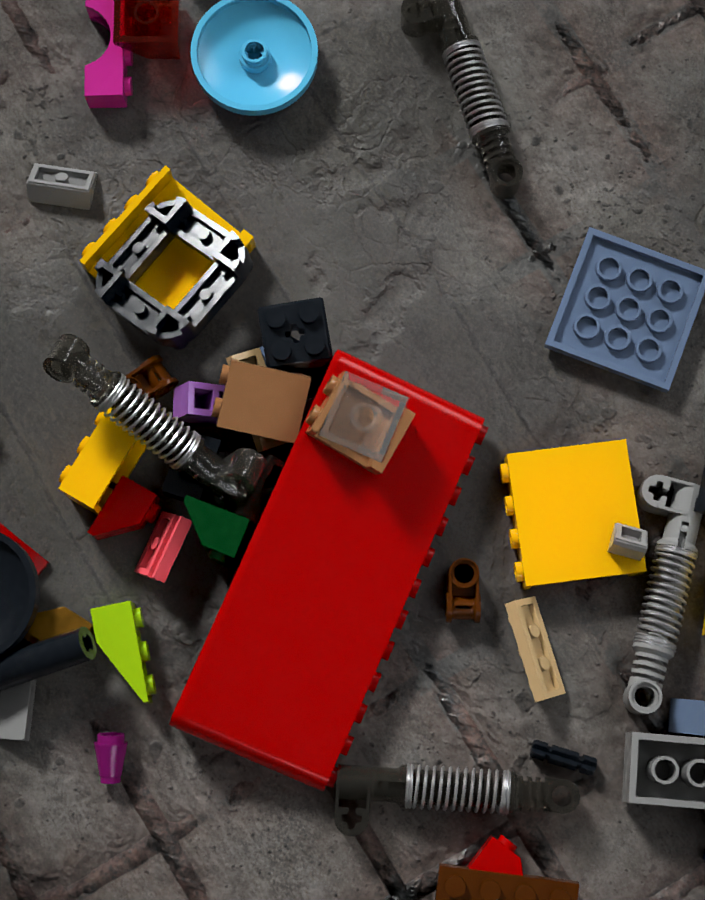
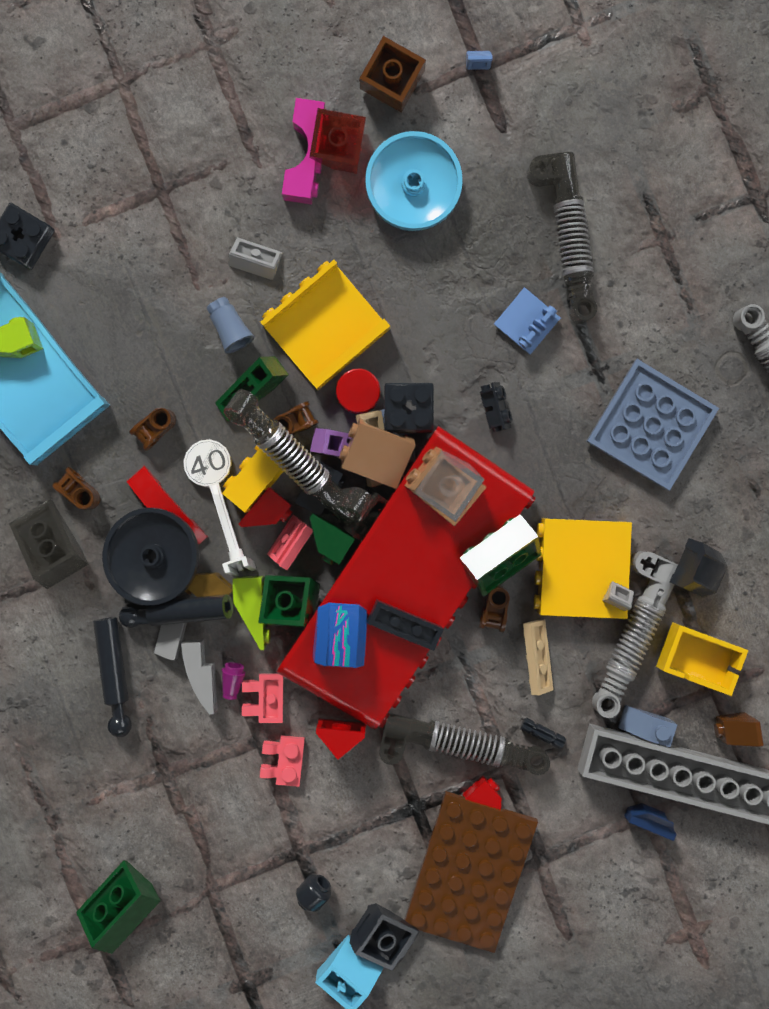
camera: 10 degrees right, 10 degrees up
black plate [95,196,253,350] -> none
none -> light grey slope [181,639,218,715]
none -> white piece [184,439,257,577]
none -> sand blue plant [207,297,255,353]
none -> dark green slope [215,356,289,422]
none -> coral plate [242,674,283,723]
none -> dark green slope [258,575,320,627]
none -> coral plate [260,735,305,787]
none -> blue slope [312,603,367,668]
none -> red slope [316,718,366,760]
none -> red head [336,369,381,414]
none -> black plate [367,599,444,651]
none -> slope [460,515,542,597]
none -> black hinge [480,382,513,433]
none -> medium blue hinge [494,287,561,354]

